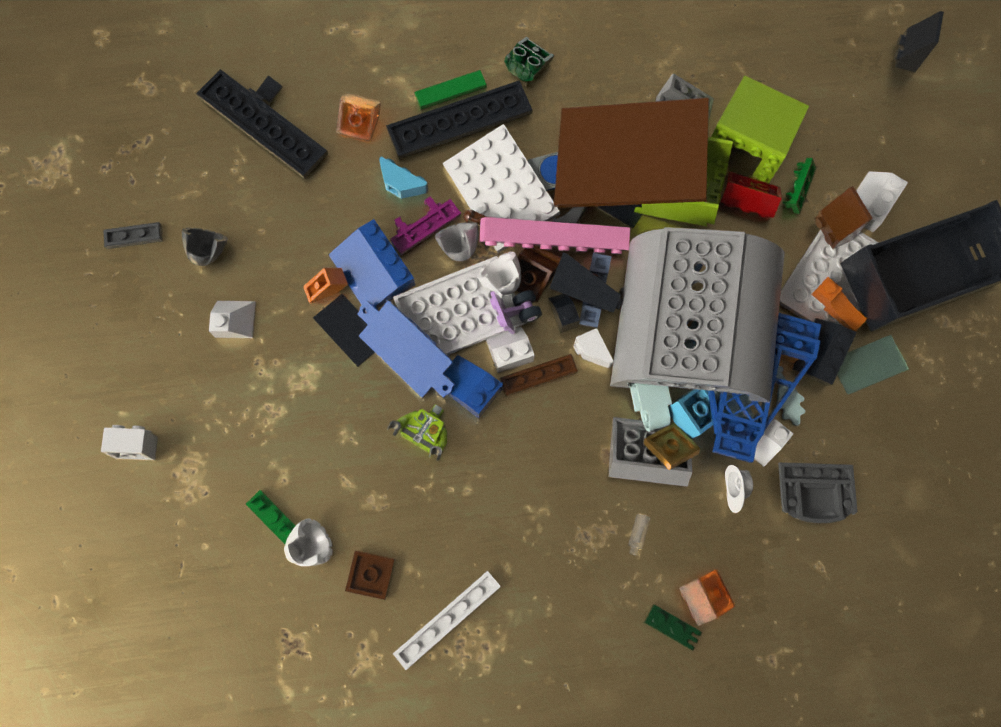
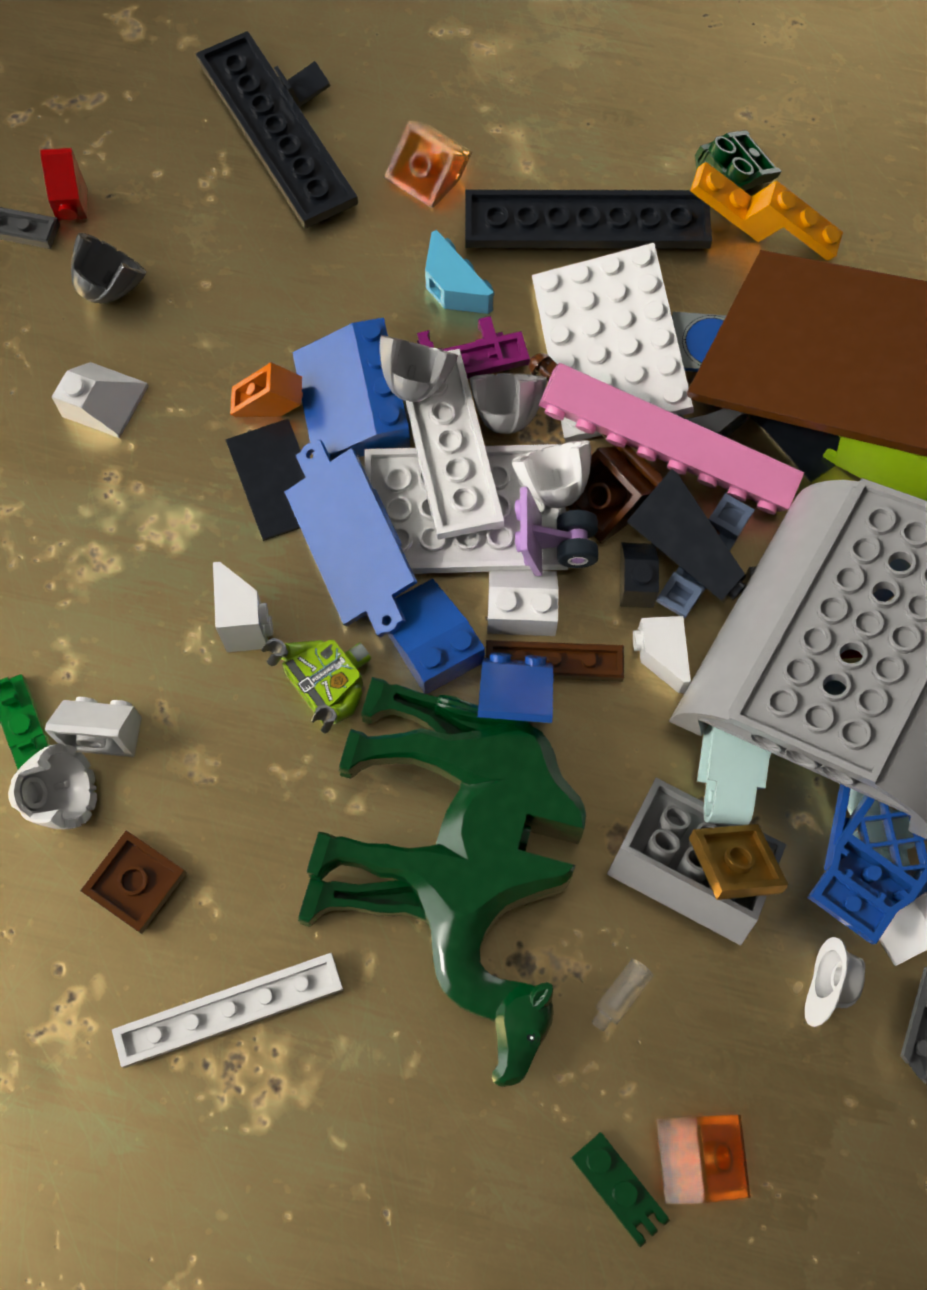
camera: 25 degrees right, 5 degrees down
green tile [414,70,487,110] -> none
medium azure brick [668,389,717,439] -> none
none -> red slope [40,148,88,221]
none -> white slope [45,697,141,757]
none -> white slope [213,562,273,652]
none -> dark green animal [298,677,586,1087]
none -> light grey hair [380,335,458,402]
none -> white plate [405,349,504,540]
none -> blue slope [477,653,553,723]
none -> light orange bracket [690,162,843,261]

